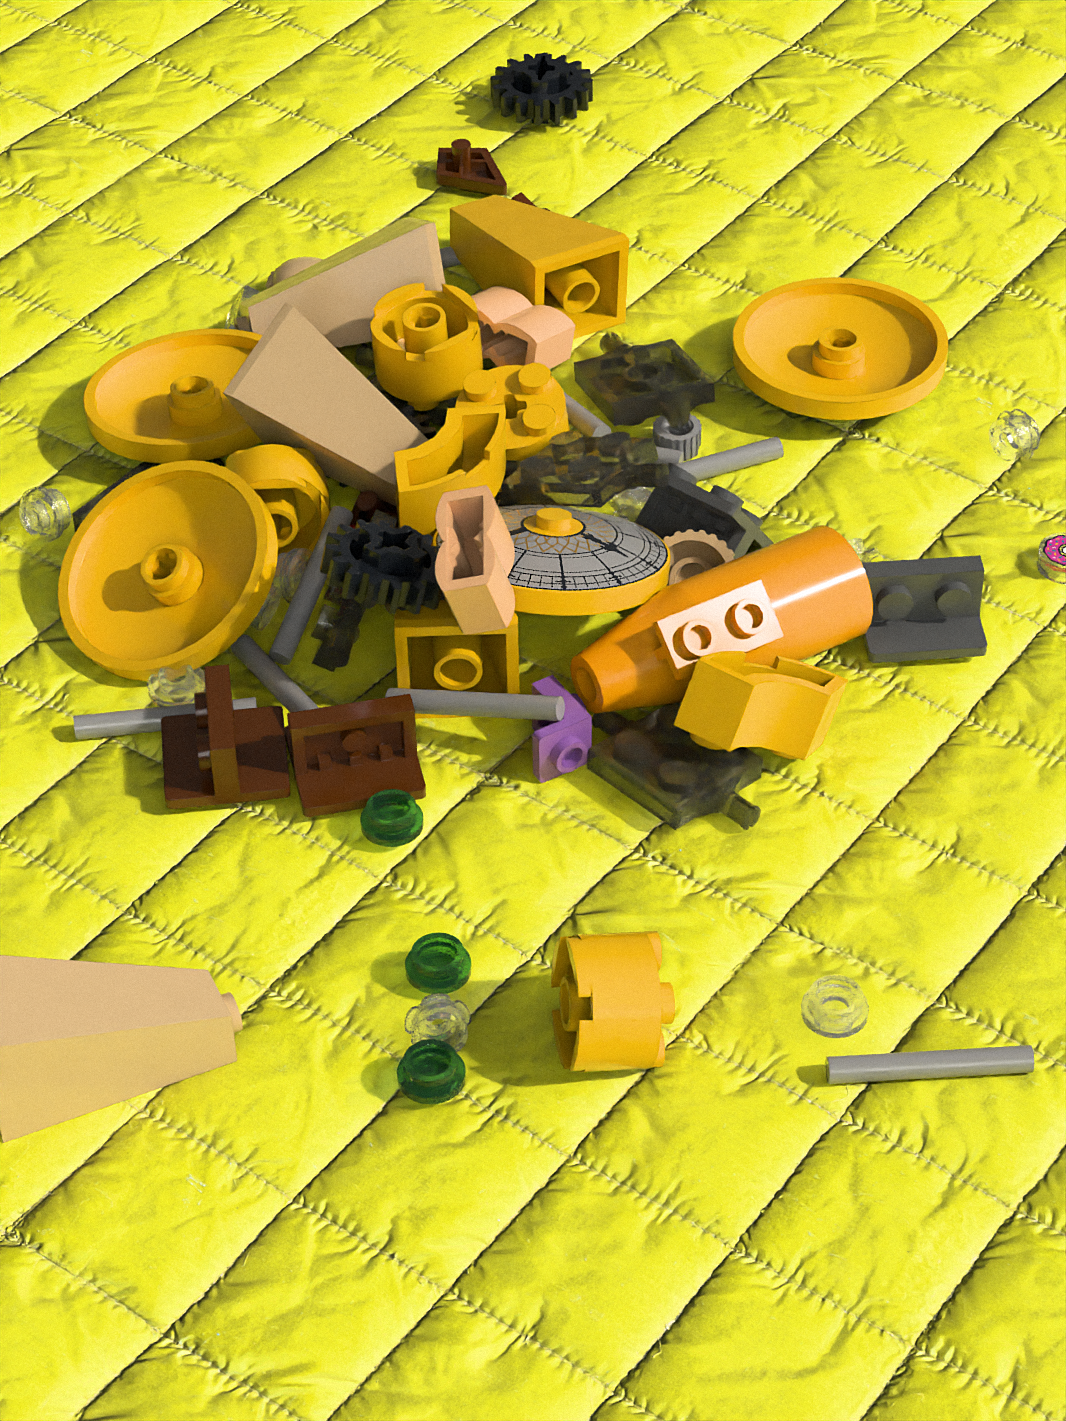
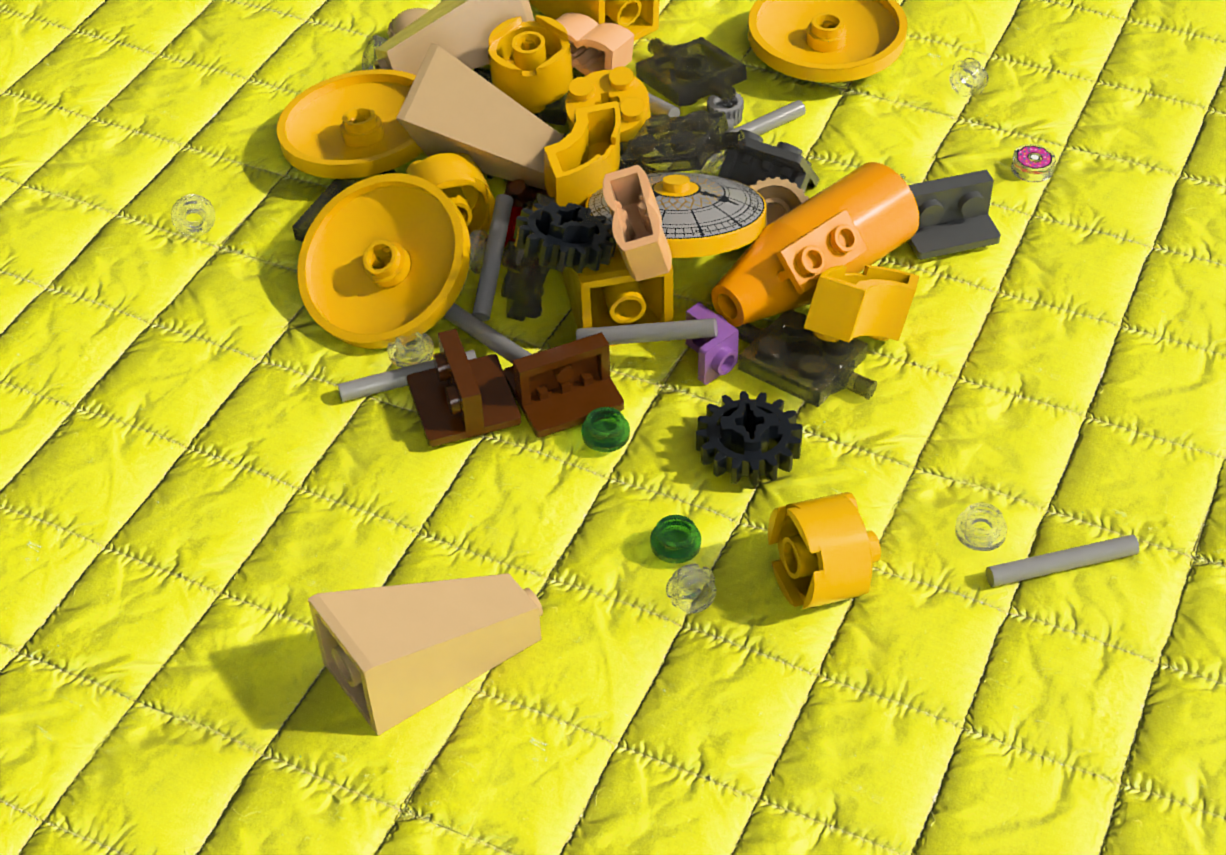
camera: 10 degrees left, 5 degrees up
clear plate [19,486,71,543] -> none
clear green plate [397,1039,466,1104] -> none
none -> black gear [696,391,803,485]

